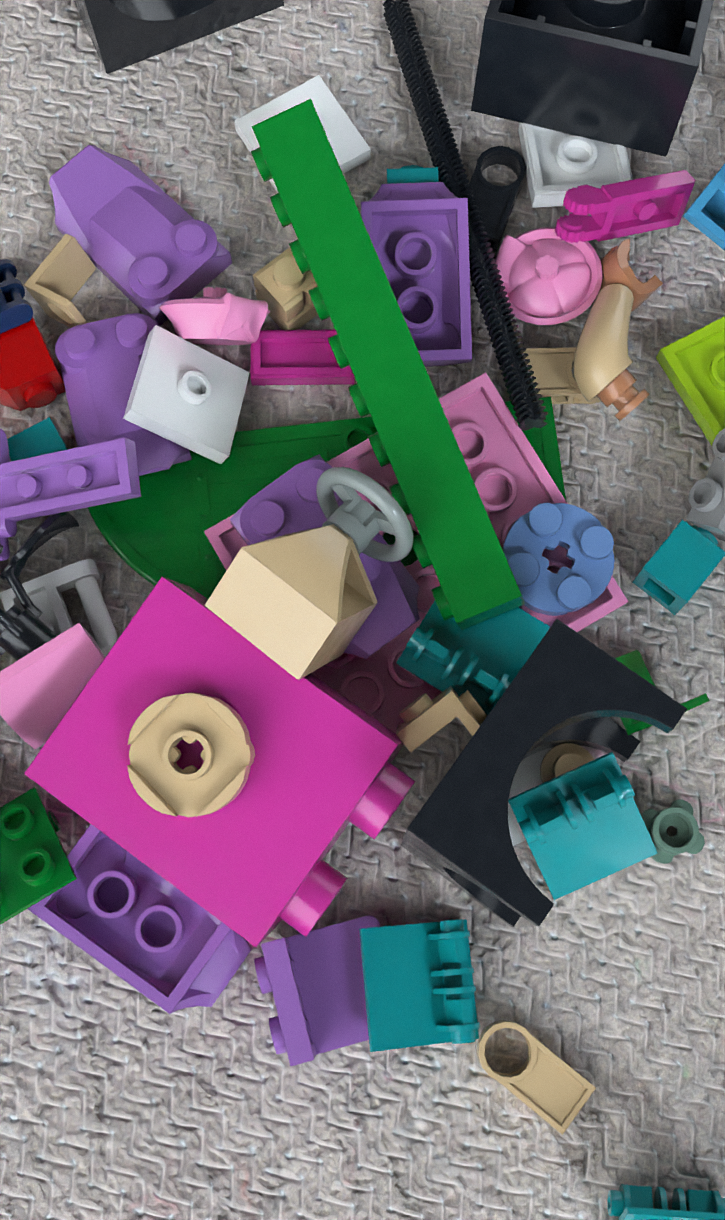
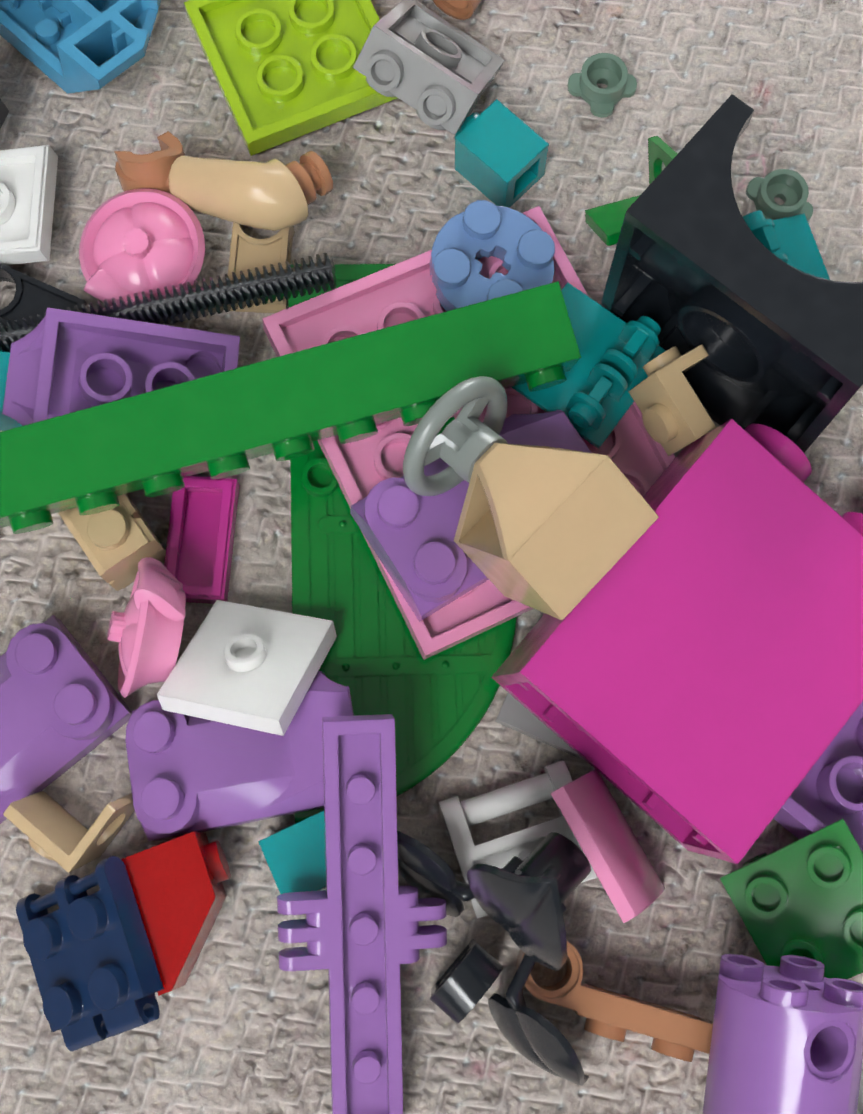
camera: 85 degrees left, 0 degrees up
tan plate [127,693,255,817] -> none
dark pink hinge [555,170,696,243] -> none

